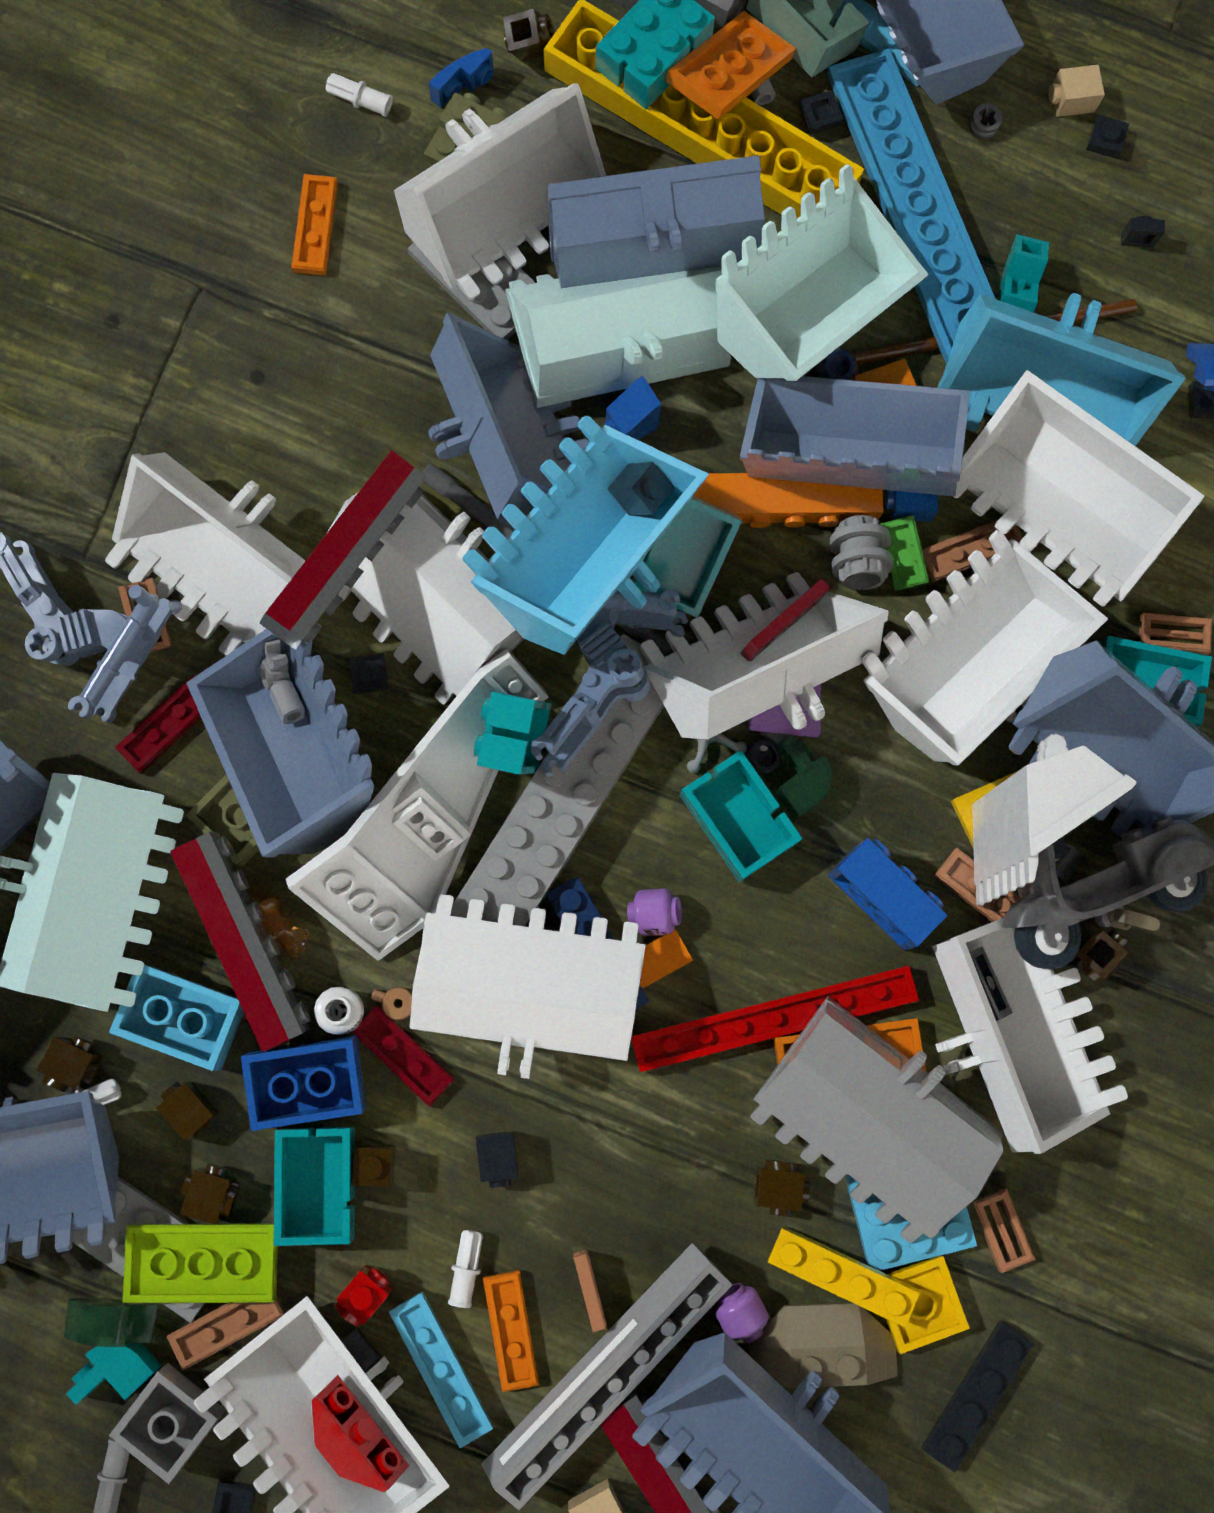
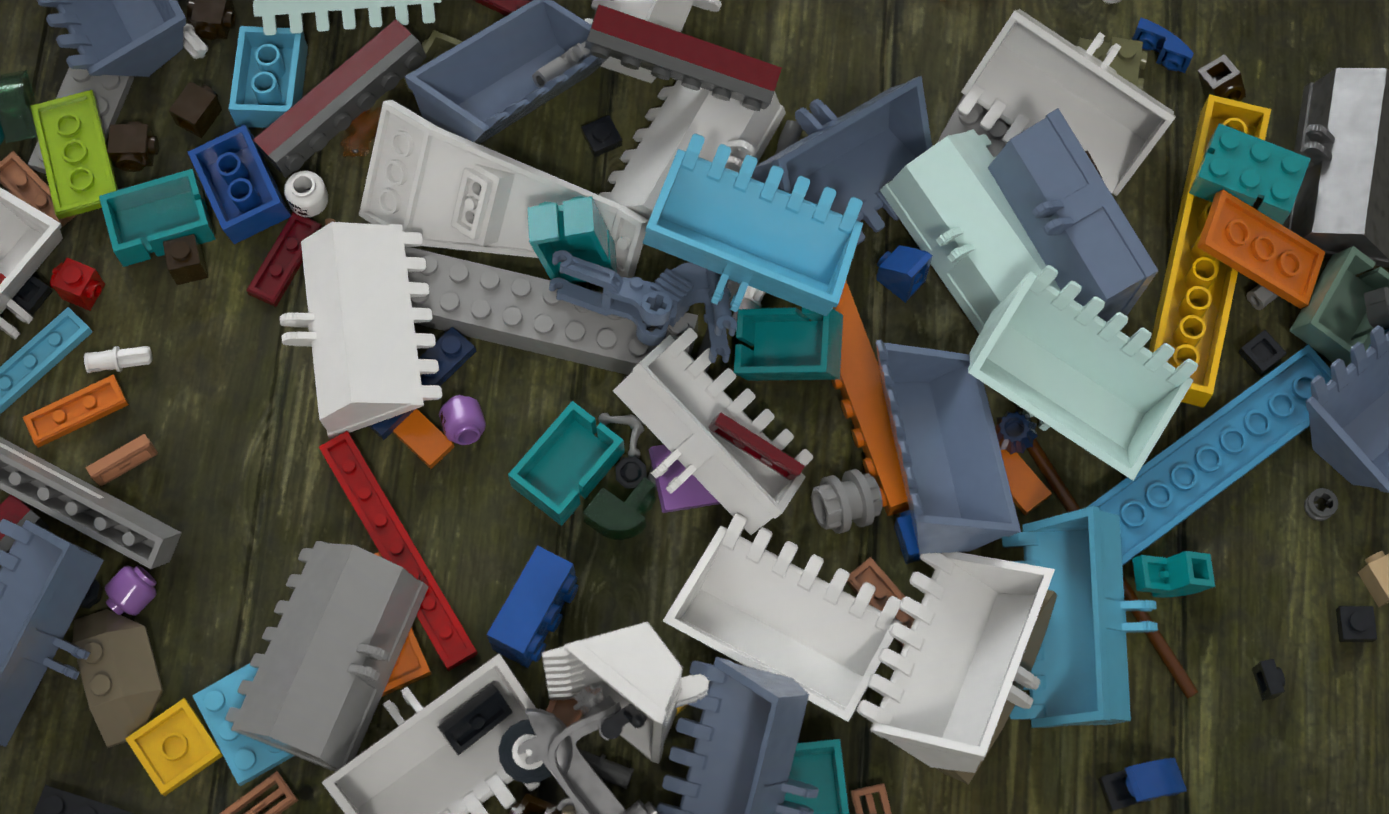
camera: 80 degrees right, 10 degrees down
black brick [476,1131,519,1188] -> none
black brick [607,462,674,515] -> none
dark brown brick [754,1159,810,1217] -> none
yellow plate [768,1226,920,1328] -> none
bright green plate [880,515,930,592] -> none

